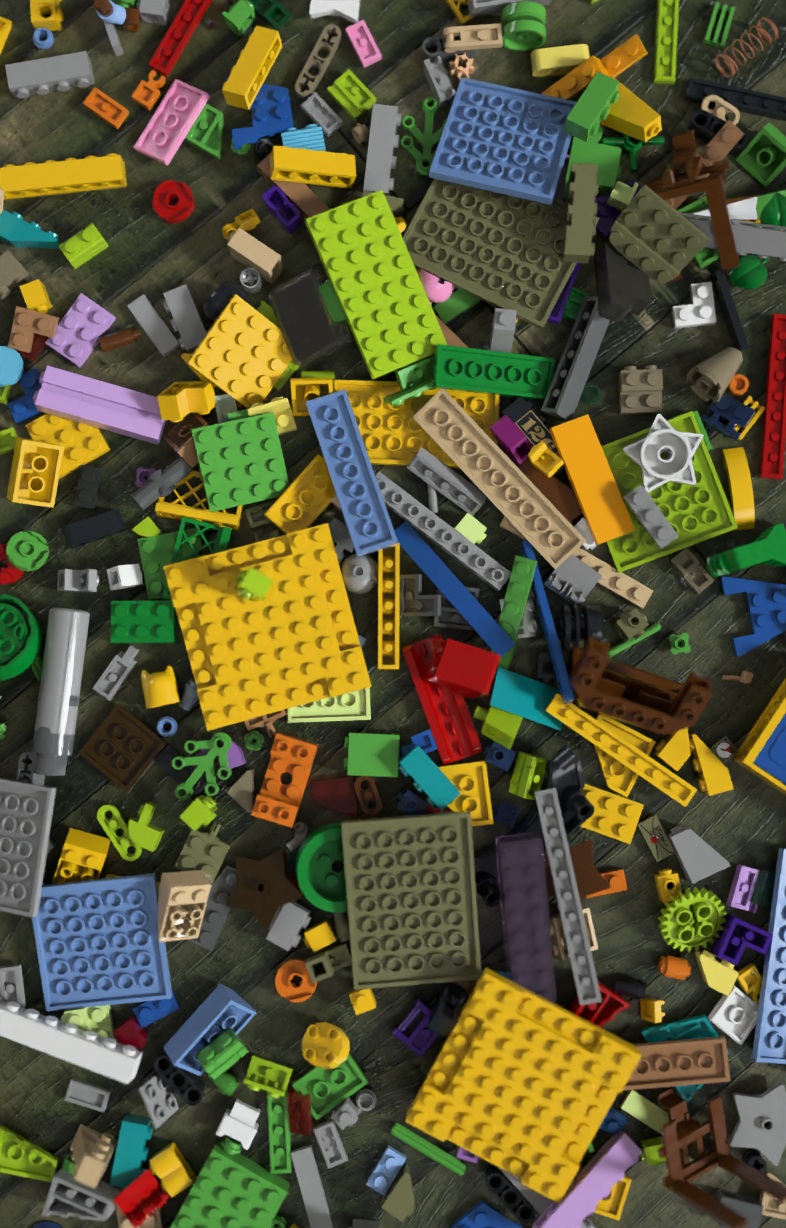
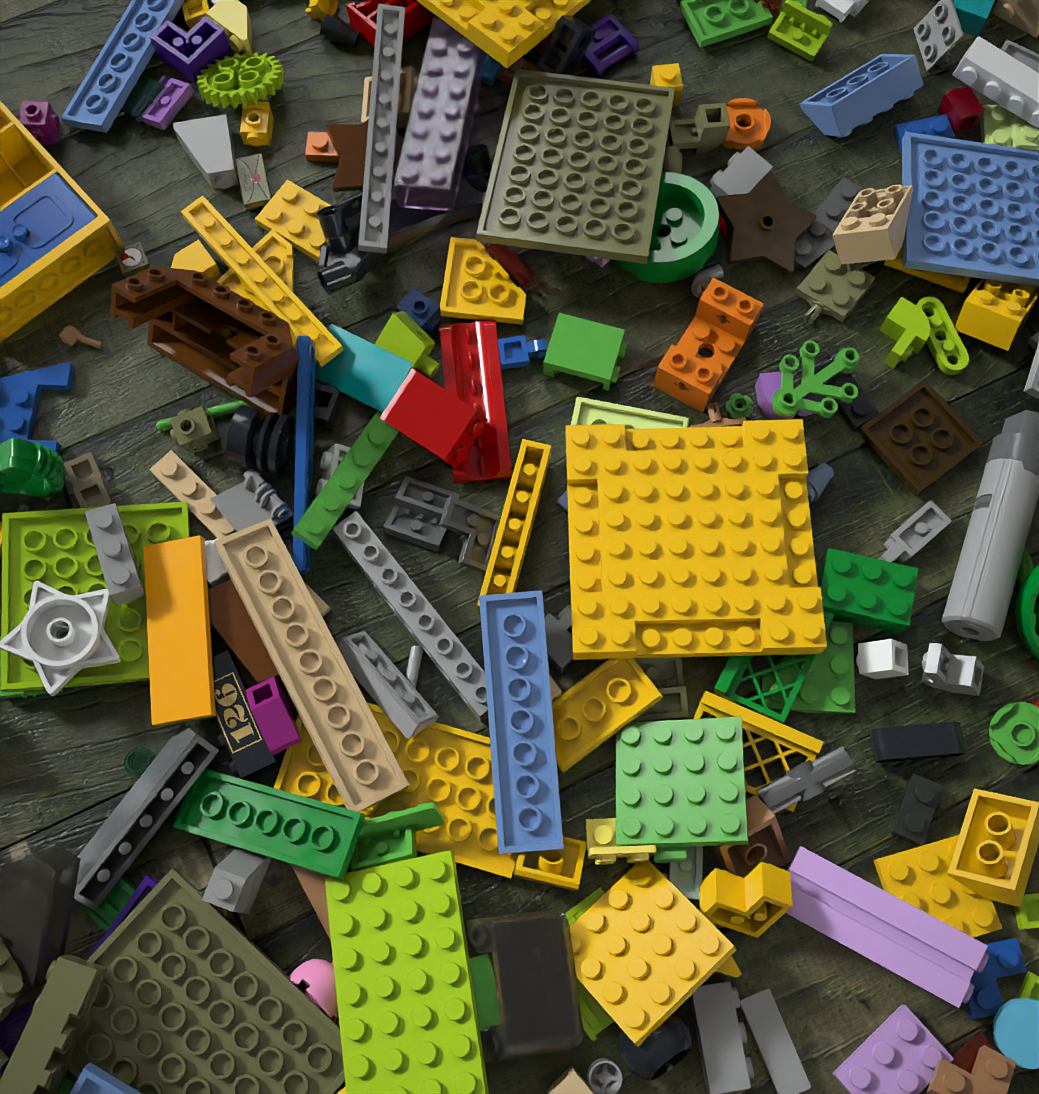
camera: 165 degrees left, 15 degrees down
reddish brown cylinder [99,328,142,352] -> none
lime tile [132,516,162,537] -> none
medium lavender plate [135,467,156,488] -> none
yellow piece [141,665,180,709] -> none
black beam [154,1050,206,1106] -> none
medium blue plate [157,716,178,737] -> none
lime brick [179,794,218,831] -> none
bright green brick [196,1027,249,1080] -> none
bright green cone [208,1071,240,1097] -> none
dark tan slope [227,769,255,813] -> none
lime brick [235,567,273,602] -> none
lime axle [301,371,335,383] -> none
yellow brick [302,1022,350,1069] -> none
yellow brick [303,918,337,952] -> none
clear red wing [311,776,358,817] -> none
light grey cylinder [340,553,378,594] -> none
reddish brown plate [354,776,382,816] -> none
blue tile [394,521,516,658] -> none
dark blue brick [395,788,429,816] -> none
teal brick [399,744,461,810] -> none
bright green slope [434,289,481,324] -> none
yellowish green brick [455,513,487,545] -> none
clear blue plate [493,800,521,828] -> none
lime brick [509,751,548,800] -> none
yellow bracket [528,441,564,478] -> none
dark tan plate [618,365,663,415] -> none
orange brick [658,955,691,980] -> none
bright green plate [669,633,691,655] -> none
yellow slope [688,733,734,796] -> none

